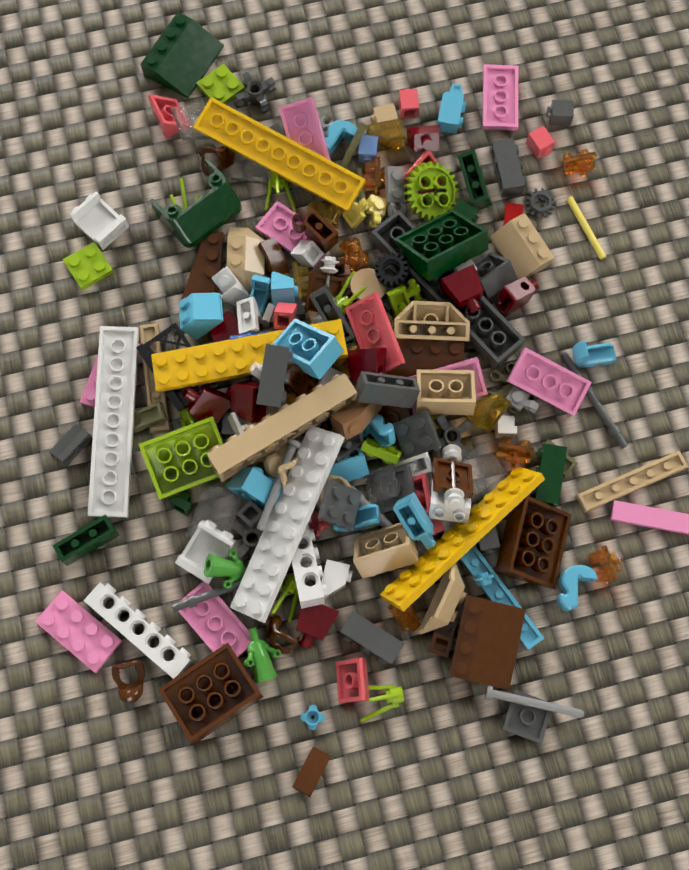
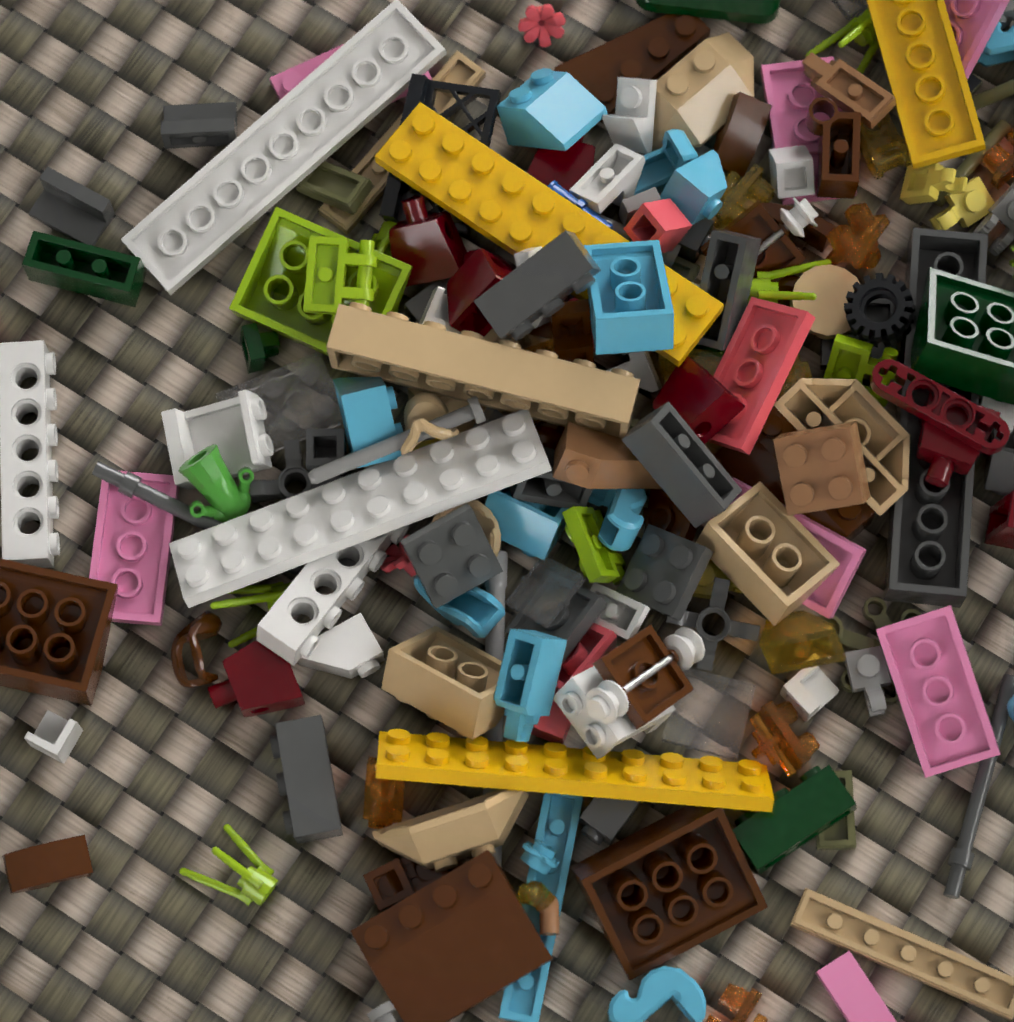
camera: 50 degrees right, 0 degrees up
bright green piece [244,627,282,683] -> none
medium azure plate [301,705,325,730] -> none
coral slope [335,658,370,703] -> none
none -> white panel [24,710,83,764]
none -> dark grey panel [29,166,115,246]
none -> lime plate [303,235,377,315]
none -> coral plant [518,4,566,48]
none -> arm [518,881,559,936]
none -> medium nougat brick [773,421,871,516]
none -> medium nougat hinge [802,52,896,129]
none -> dark red beam [870,359,1010,454]

